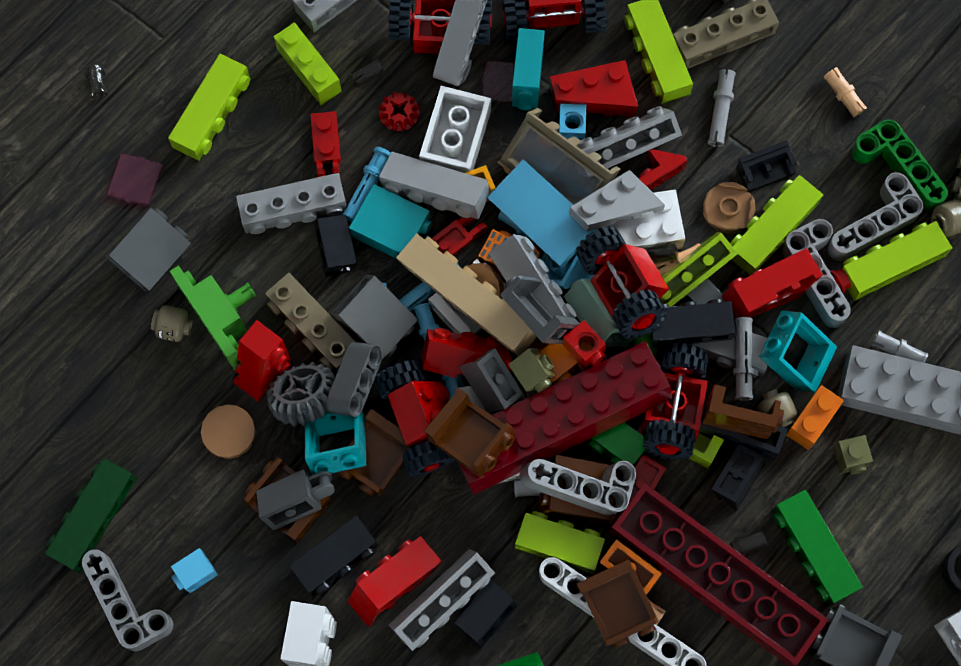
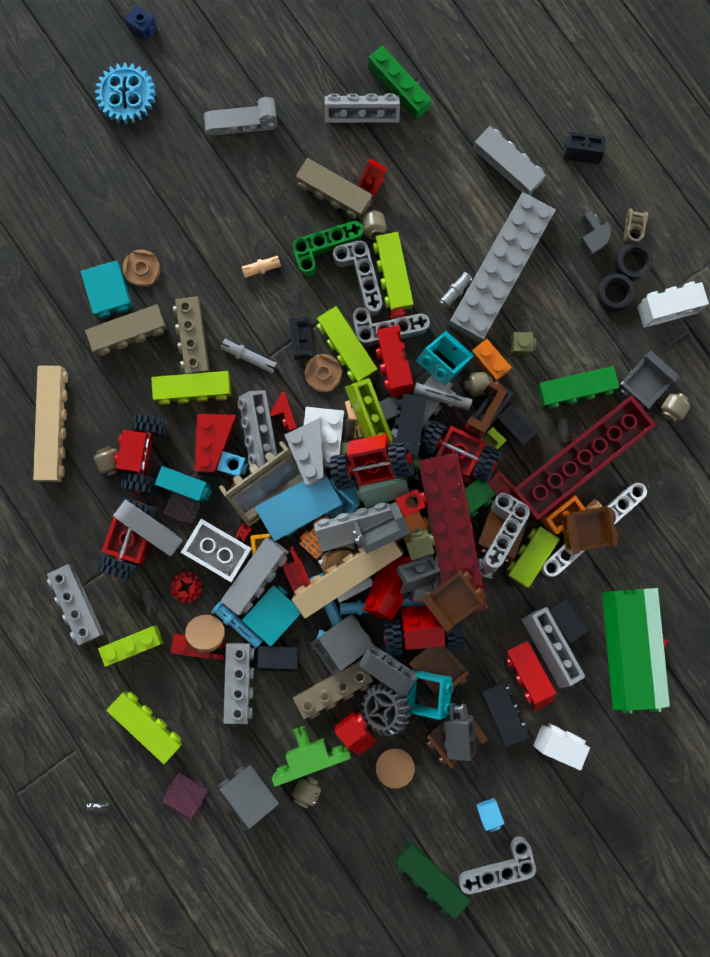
camera: 80 degrees left, 10 degrees up
none -> medium nougat tile [186,615,225,653]
none -> red bush [235,523,252,542]

